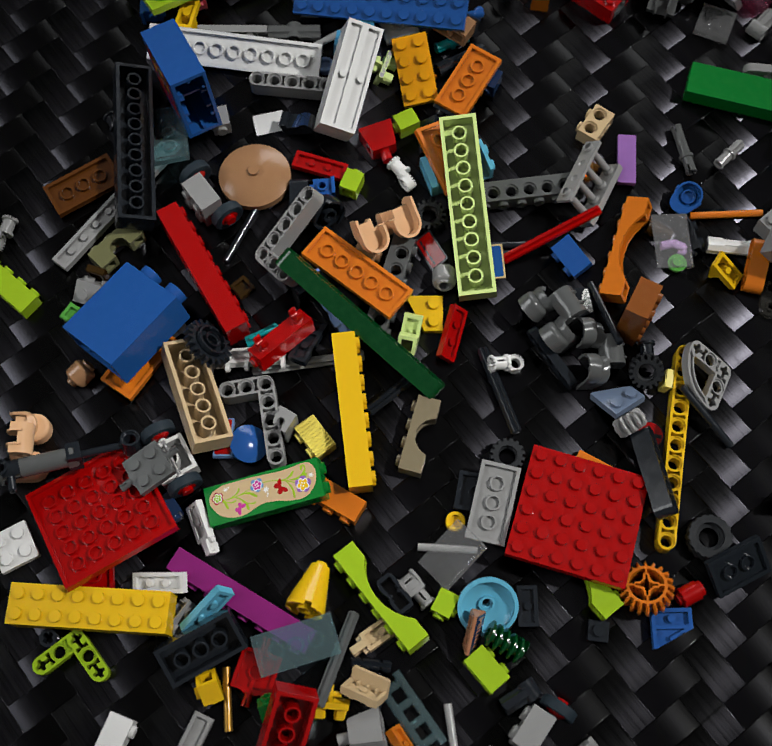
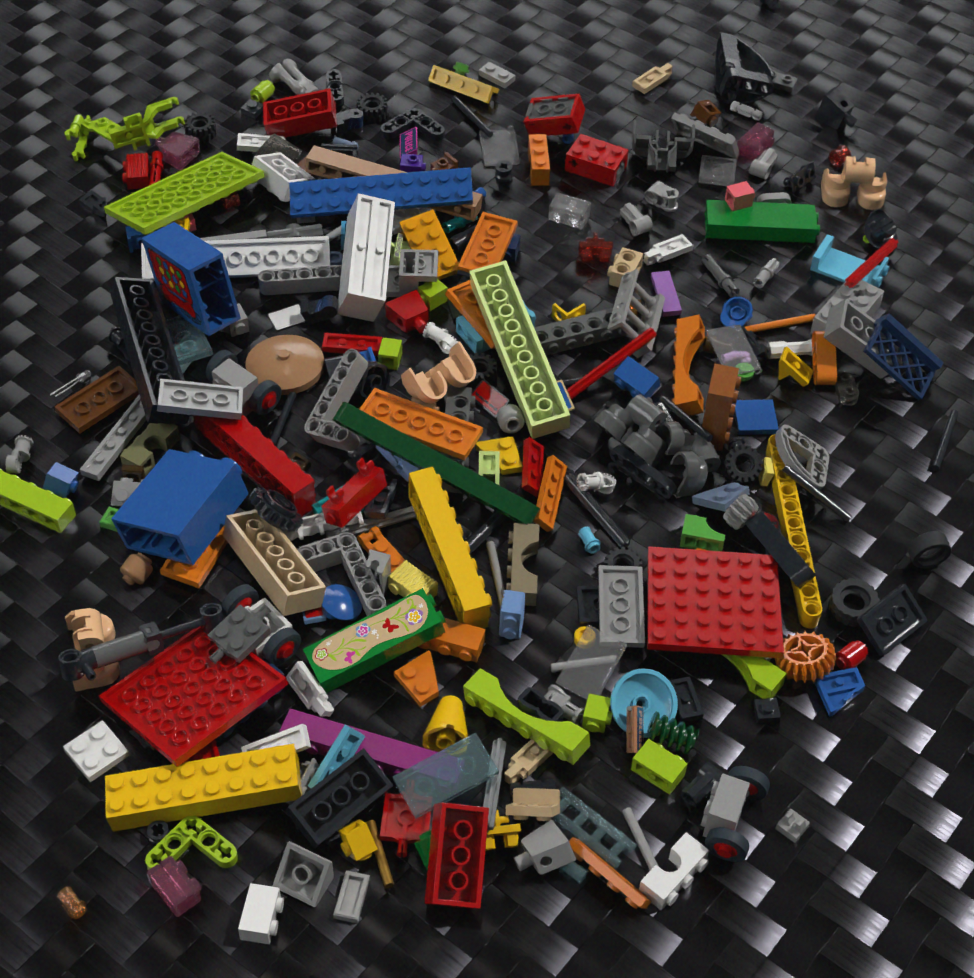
camera: 15 degrees left, 20 degrees down
none -> blue brick [43,462,79,498]
none -> piece [50,370,91,397]
none -> clear pink brick [147,856,202,917]
none -> light grey plate [157,379,243,420]
none -> light grey slope [272,841,334,907]
none -> orange plate [357,526,405,573]
none -> light grey bracket [386,249,438,297]
none -> orange wing [394,650,439,707]
none -> light grey bar [486,541,505,609]
none -> medium blue brick [499,590,525,639]
none -> orange plate [533,455,567,532]
none -> clear brick [548,193,591,229]
none -> yellow bracket [552,303,586,322]
none -> clear red hips [578,232,613,262]
none -> medium azure pin [578,527,601,554]
none -> light grey piece [620,203,653,236]
none -> white hinge [643,234,693,265]
none -> light grey piece [644,181,679,212]
none -> bright green arch [680,514,725,551]
none -> coral brick [725,181,755,211]
none -> blue tile [734,399,779,435]

